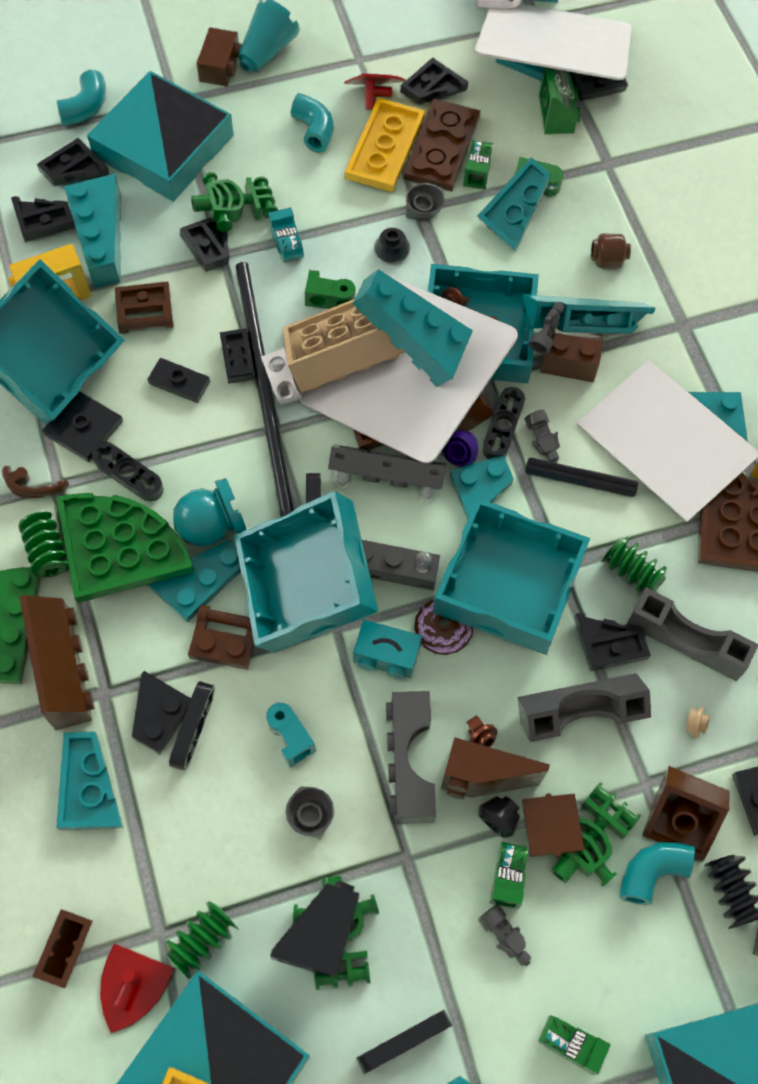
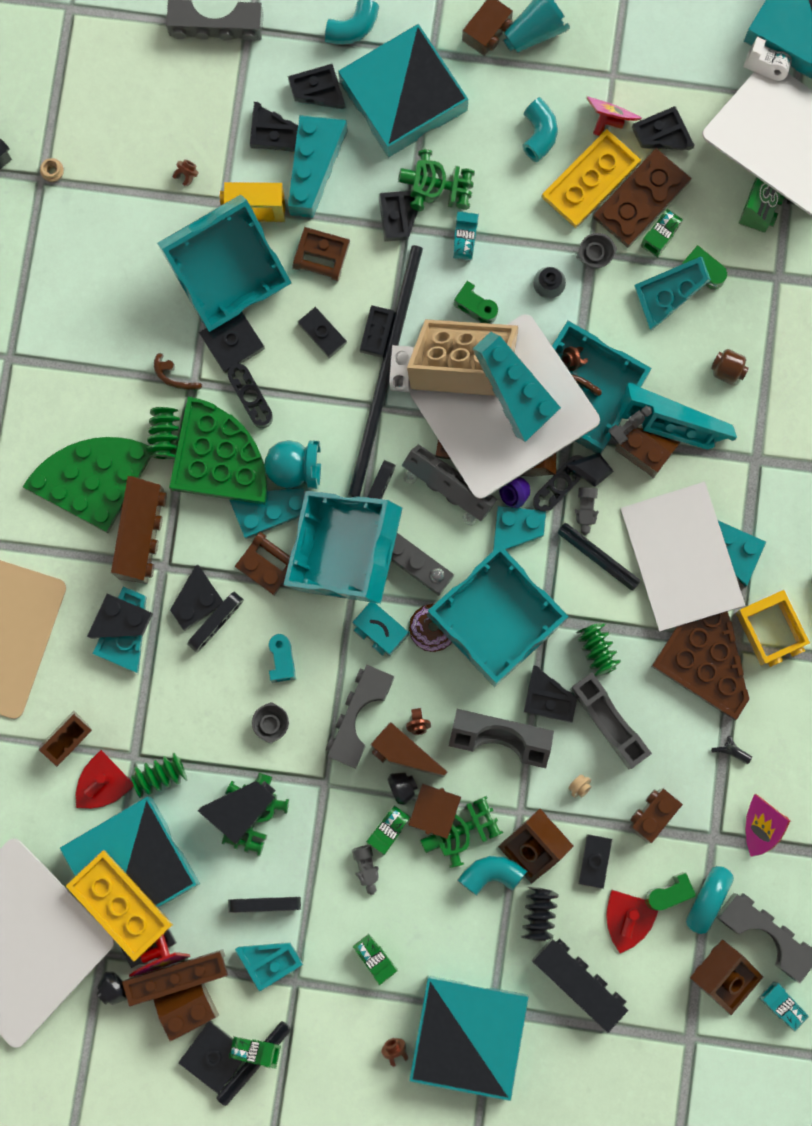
camera: 30 degrees right, 15 degrees up
none -> black wing [87,593,153,639]
none -> black piece [565,452,614,487]

